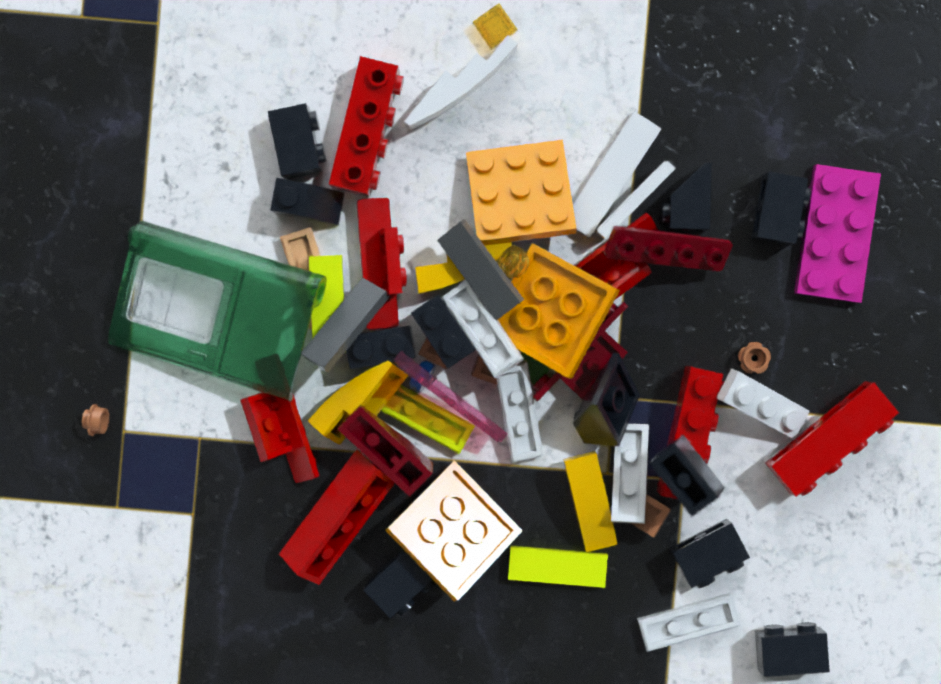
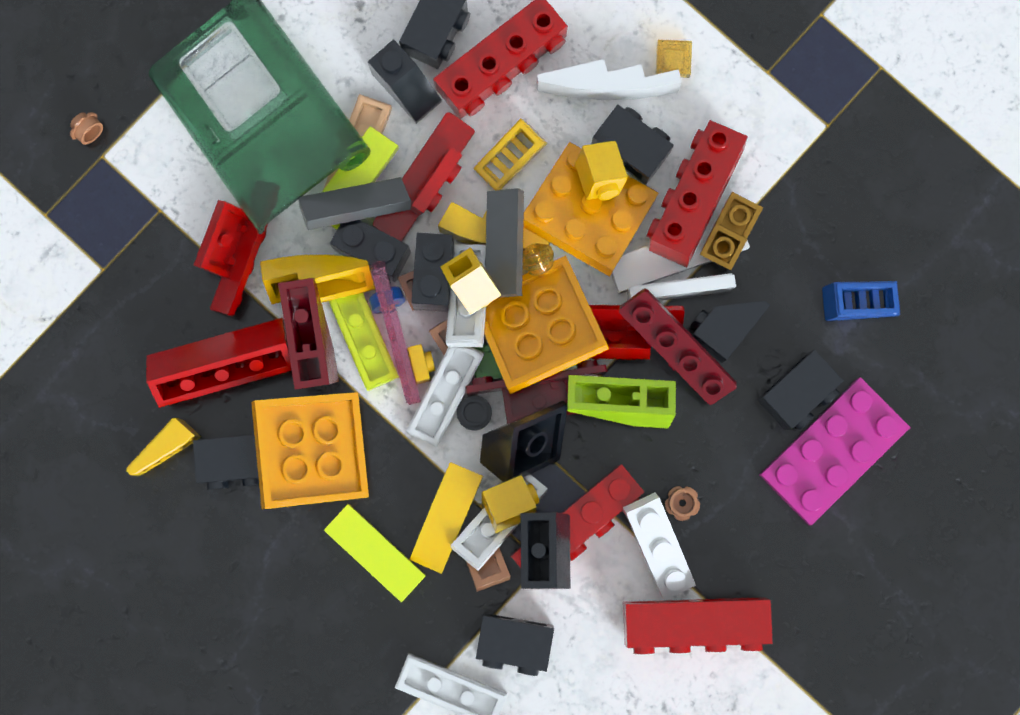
camera: 40 degrees right, 5 degrees down
none -> yellow slope [126,418,201,476]
none -> yellow plate [408,344,436,384]
none -> brick [440,247,501,315]
none -> black plate [457,395,492,431]
none -> yellow slope [473,118,548,191]
none -> yellow brick [481,475,539,533]
none -> lime slope [567,375,676,428]
none -> yellow brick [575,141,628,200]
none -> black brick [591,104,674,185]
none -> red brick [646,120,748,268]
none -> pearl gold slope [700,192,763,270]
none -> blue slope [822,281,901,321]

